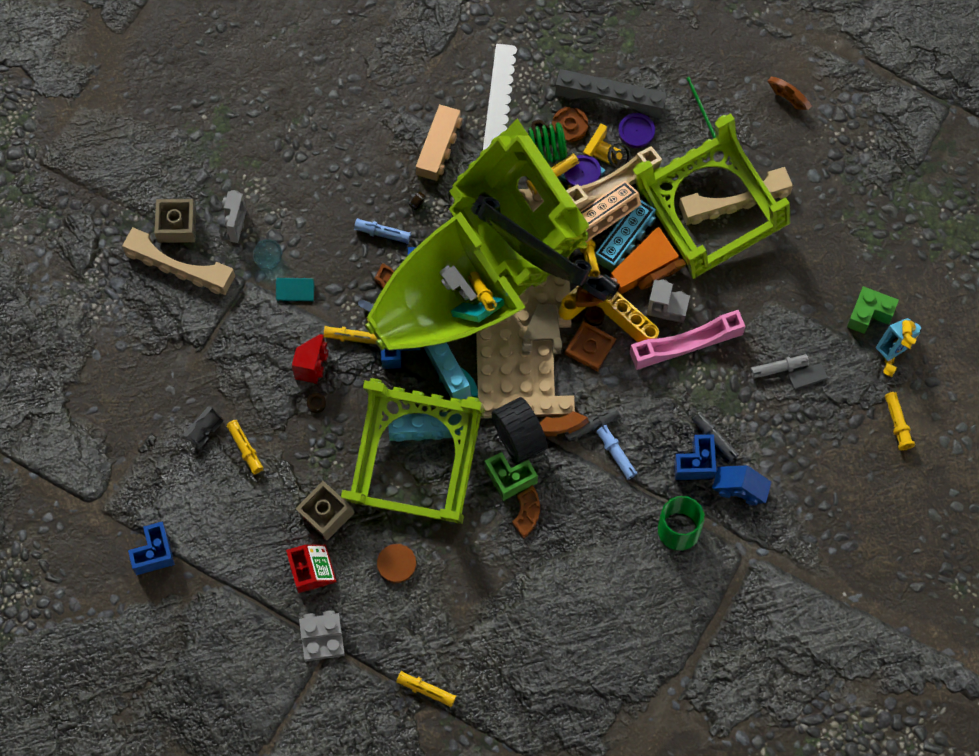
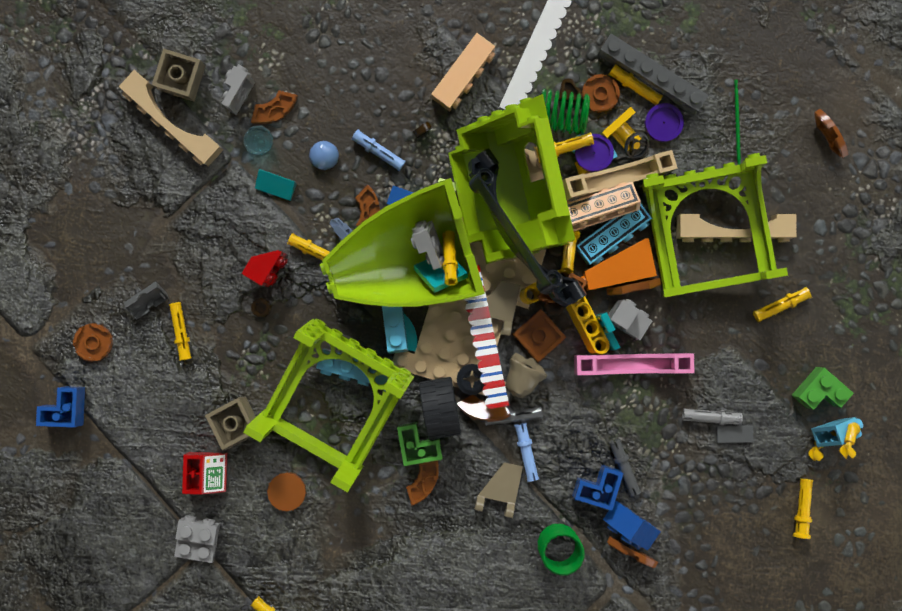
camera: 20 degrees right, 20 degrees up
none -> dark orange tile [73,323,113,362]
none -> dark orange tile [251,90,298,125]
none -> medium blue hair [309,141,339,170]
none -> black gear [457,364,487,395]
none -> sticker [464,265,509,409]
none -> dark tan flag [474,462,523,518]
none -> dark tan piece [506,353,547,398]
none -> teal tile [596,312,620,351]
none -> dark orange tile [607,537,658,568]
none -> yellow pin [608,64,663,105]
none -> yellow pin [753,287,812,322]

